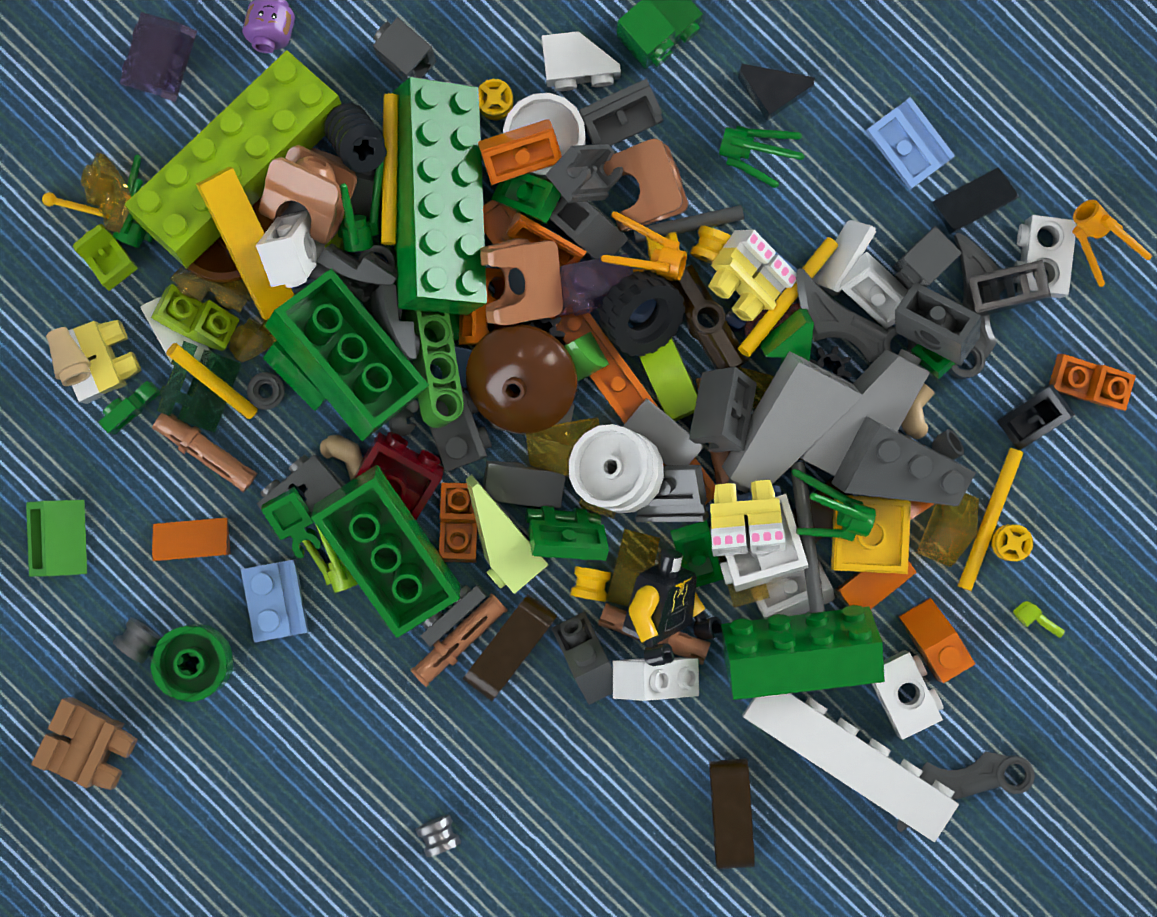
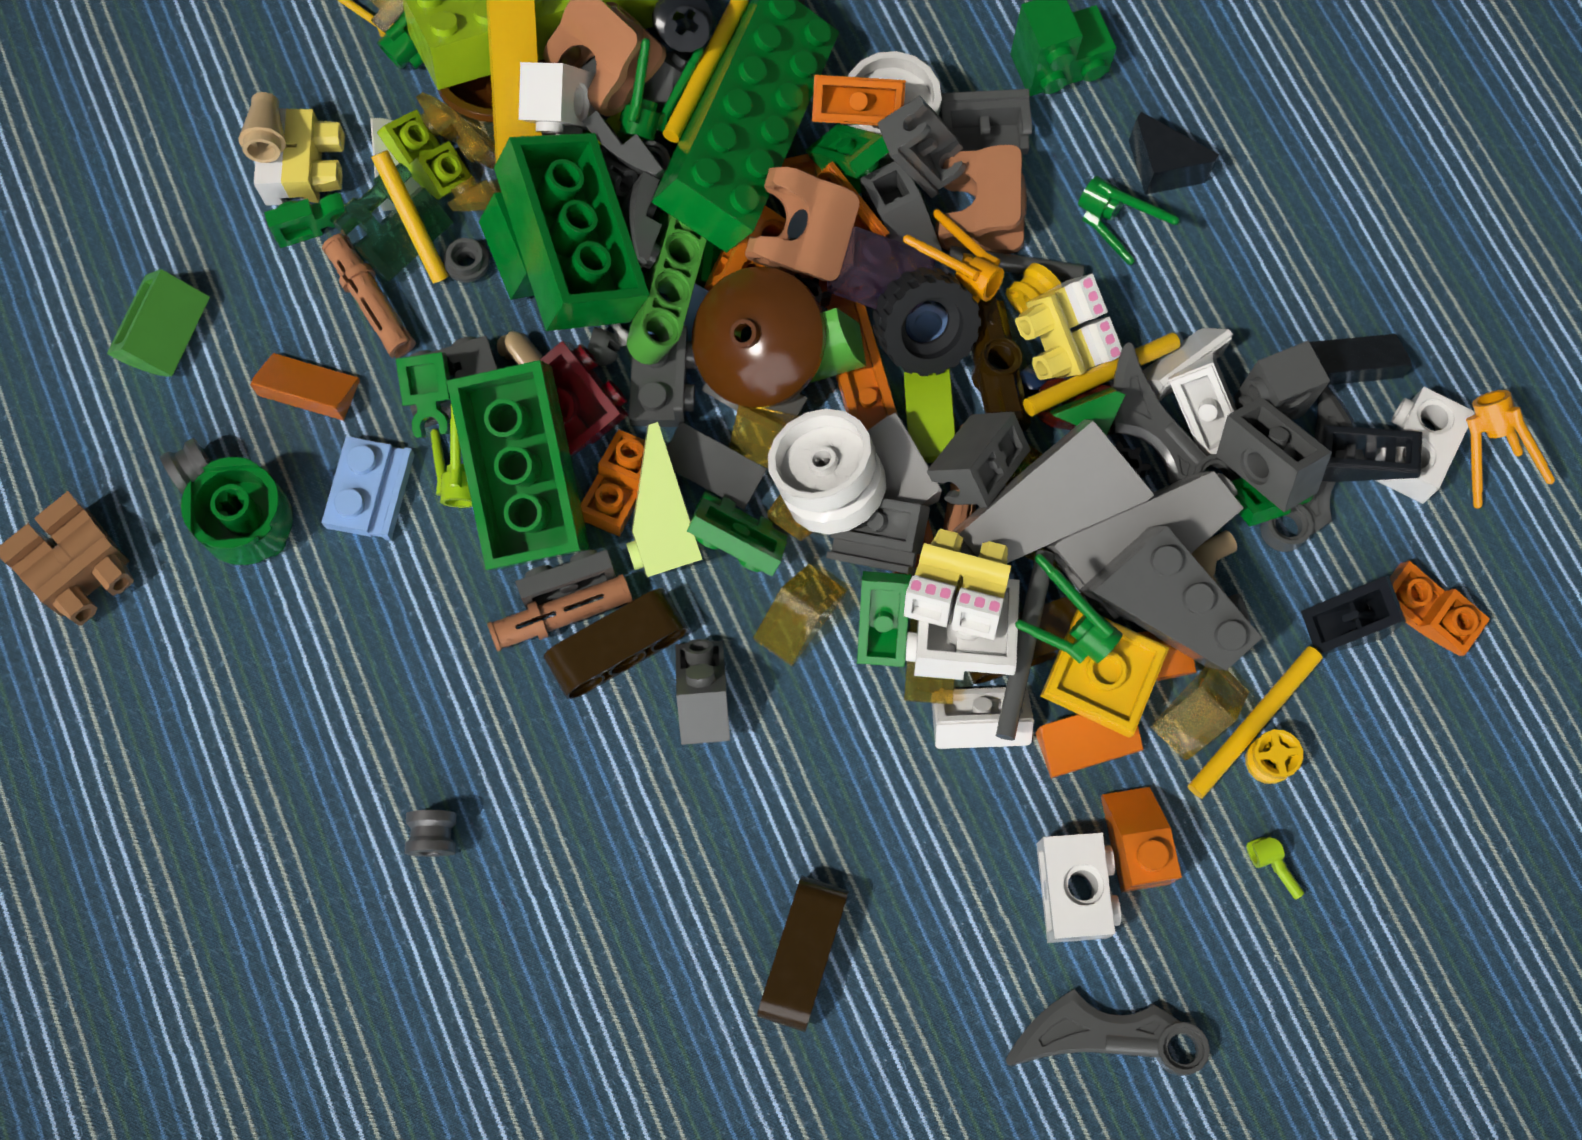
camera: 20 degrees right, 15 degrees down
lime bracket [73,224,138,291] -> none
yellow wheel [479,78,514,121] -> none
white slope [542,31,621,91] -> none
yellow wheel [570,566,612,602] -> none
nougat pin [598,603,711,665] -> none
white brick [613,657,699,701] -> none
torso [622,549,722,666] -> none
green brick [721,605,885,700] -> none
white brick [742,693,959,842] -> none
light blue plate [865,97,955,190] -> none

